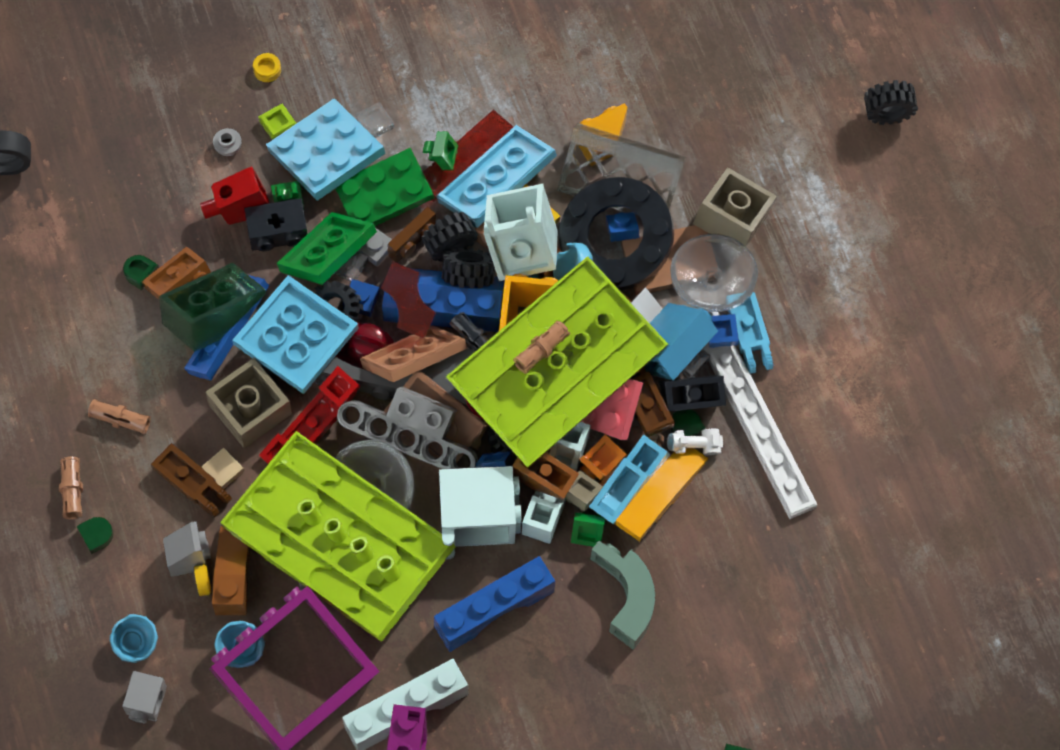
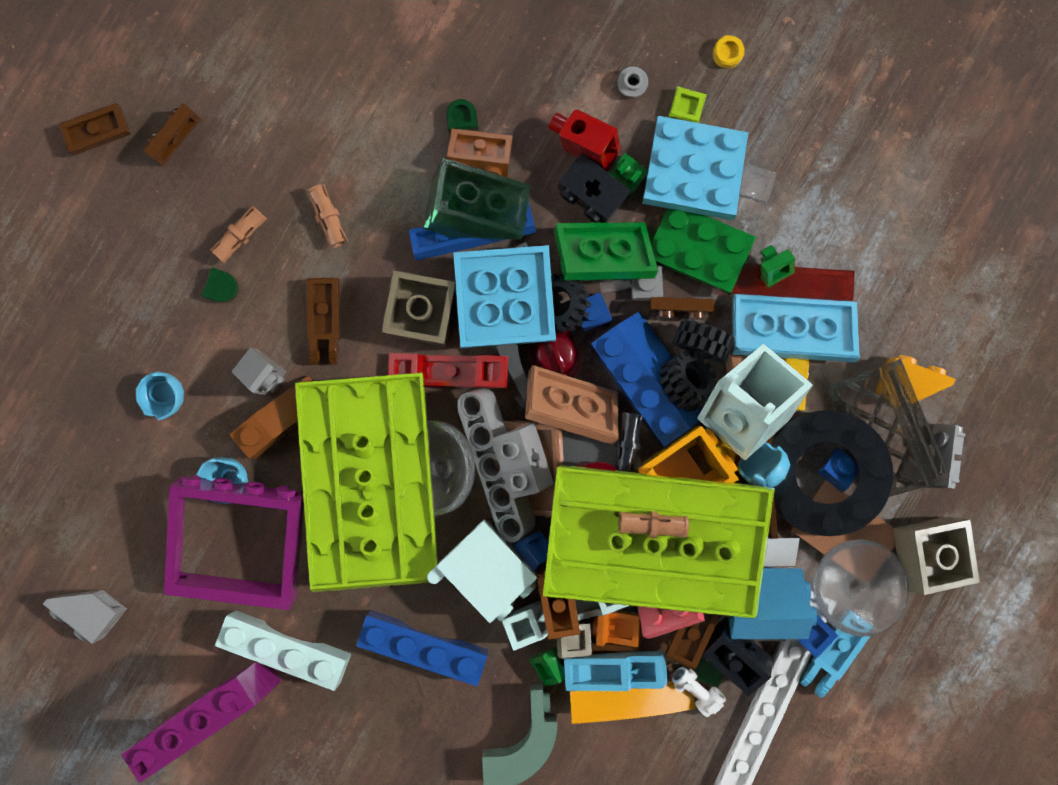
camera: 55 degrees right, 20 degrees up
light grey brick [122,671,167,723] -> none
yellow tile [194,564,212,596] -> none
tan tile [201,448,244,489] -> none
clear red tile [381,261,436,339] -> none
none -> light grey hinge [926,424,965,489]

